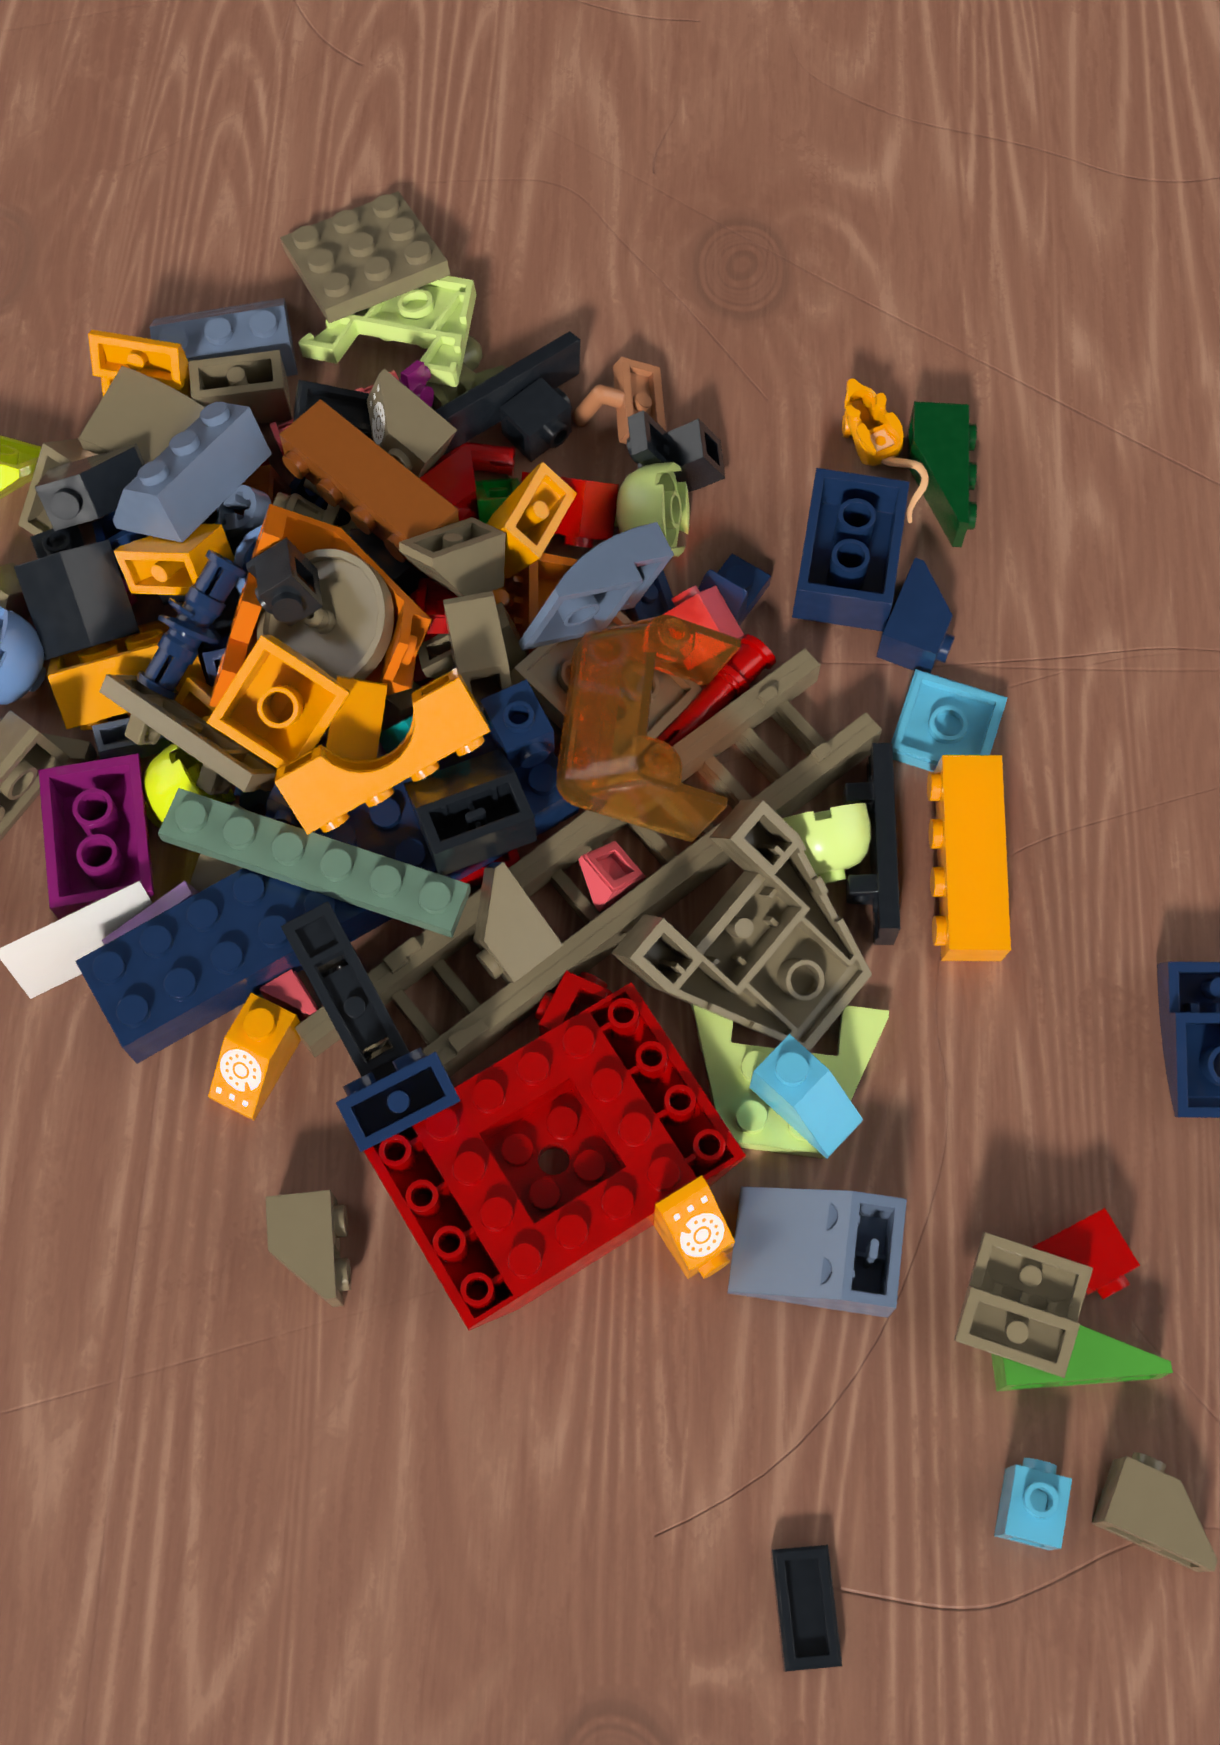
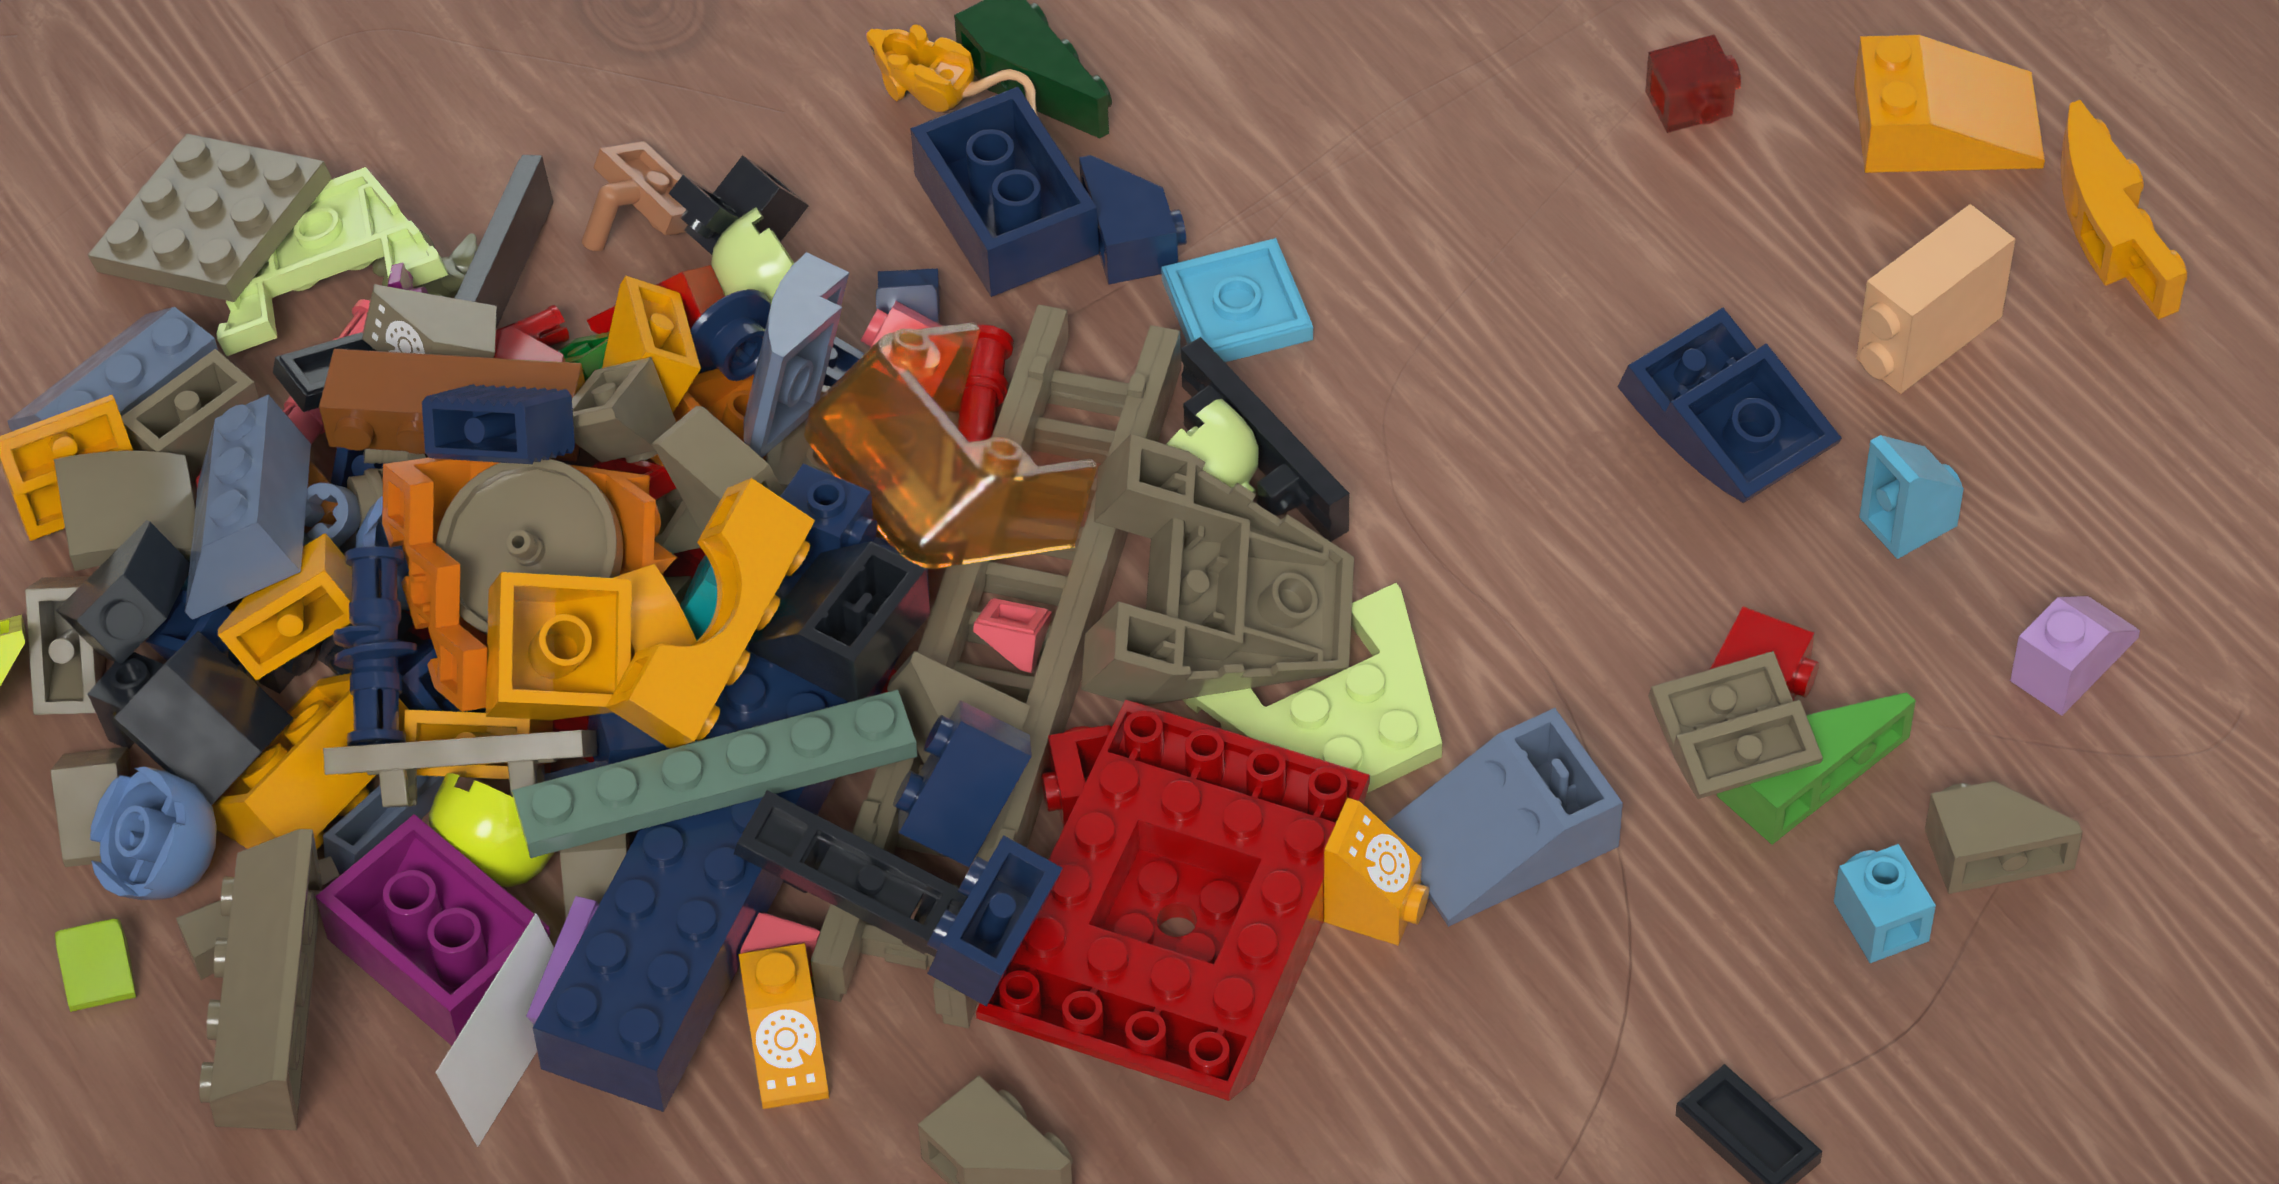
camera: 35 degrees left, 15 degrees down
black brick [246,537,323,627] -> none
black brick [500,377,572,462] -> none
medium azure slope [749,1034,863,1159] -> none
light orange brick [927,755,1011,961] -> none
none -> dark blue brick [422,384,575,465]
none -> dark blue piece [690,289,771,381]
none -> dark blue brick [893,700,1032,867]

